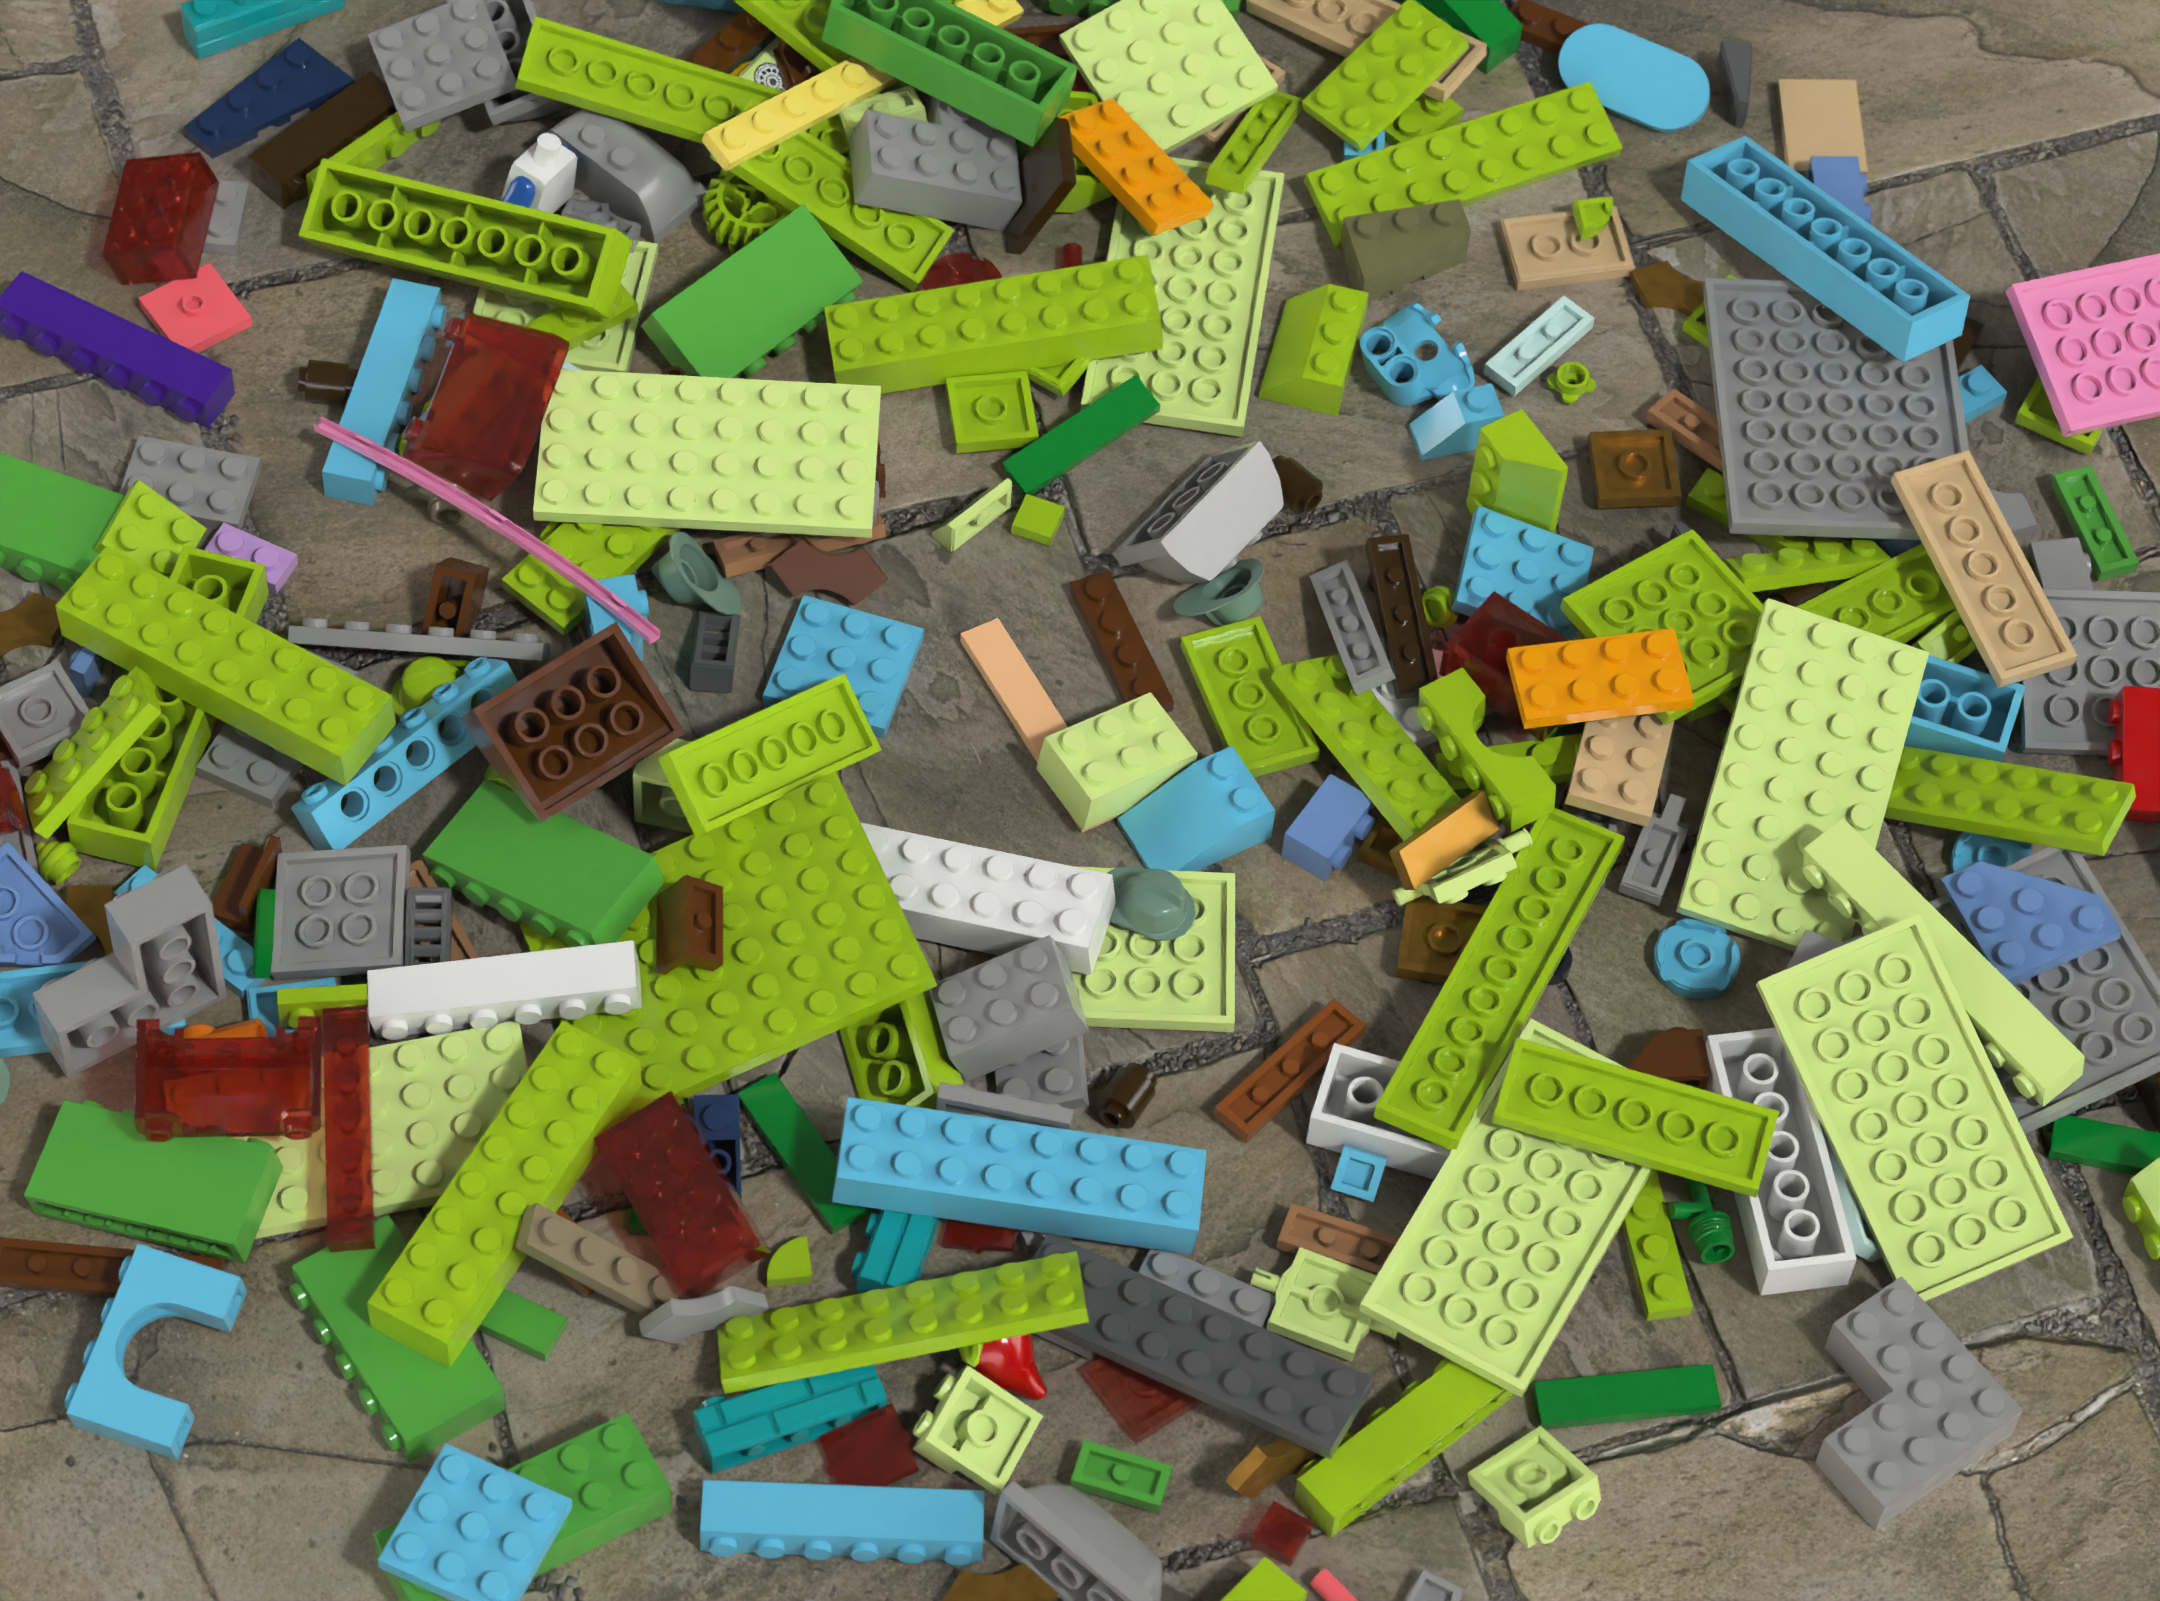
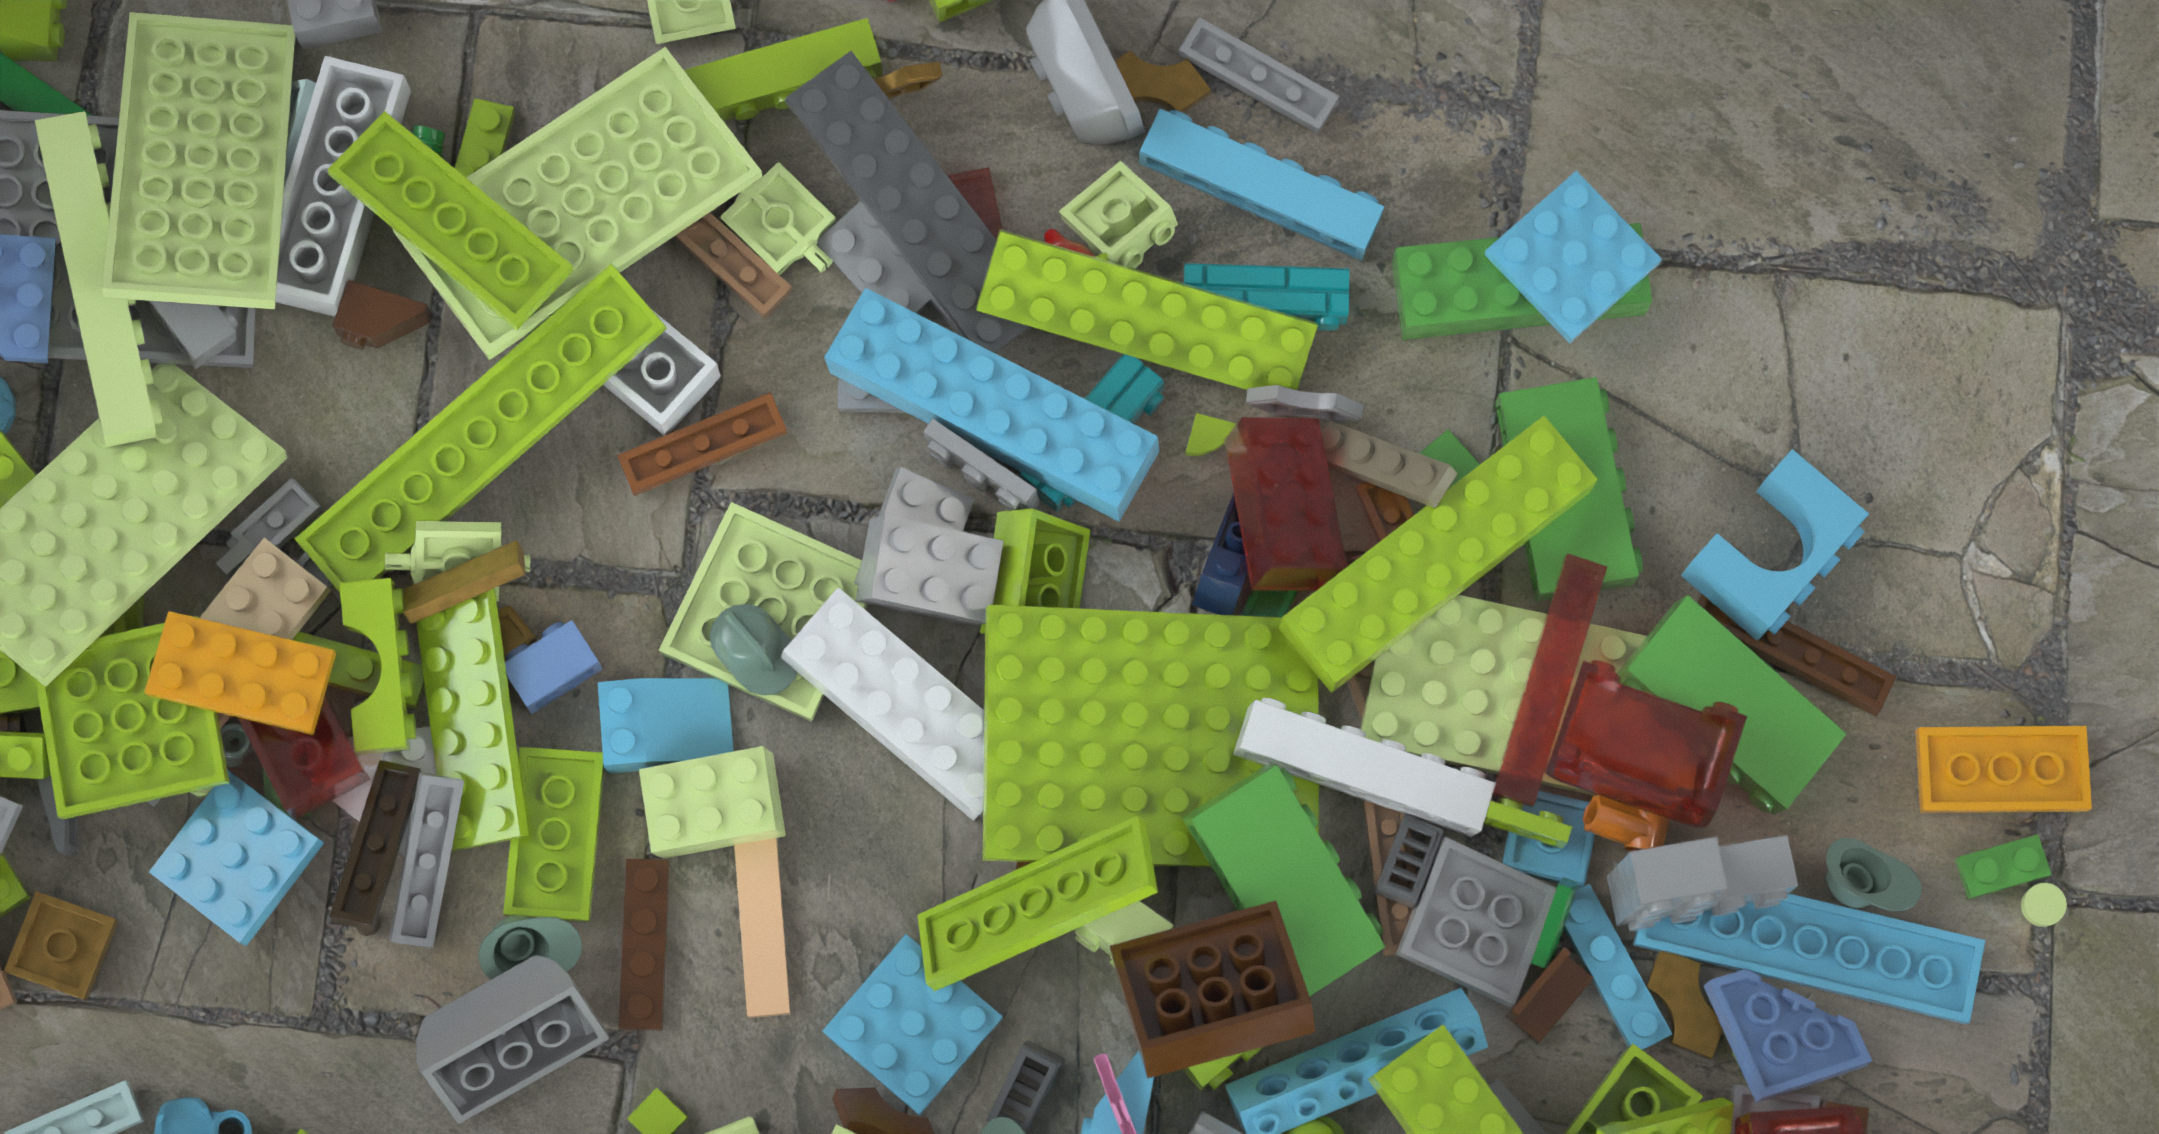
camera: 155 degrees left, 20 degrees up
lime plate [36,840,82,885] -> none
reddish brown panel [656,875,723,975] -> none
green tile [737,1073,870,1234] -> none
clear red piece [819,1403,920,1487] -> none
bright green plate [1070,1440,1173,1514] -> none
dark brown brick [1096,1063,1157,1129] -> none
clear red plate [1250,1501,1314,1567] -> none
dark brown brick [1272,455,1323,514] -> none
medium azure plate [1330,1144,1387,1202] -> none
pearl gold plate [1395,896,1488,984] -> none
medium azure slope [1409,383,1505,461] -> none
lime plate [1422,585,1459,628] -> none
lime slope [1466,409,1569,533] -> none
green tile [1532,1364,1721,1430] -> none
lime plate [1547,362,1596,404] -> none
medium azure tile [1652,918,1741,999] -> none

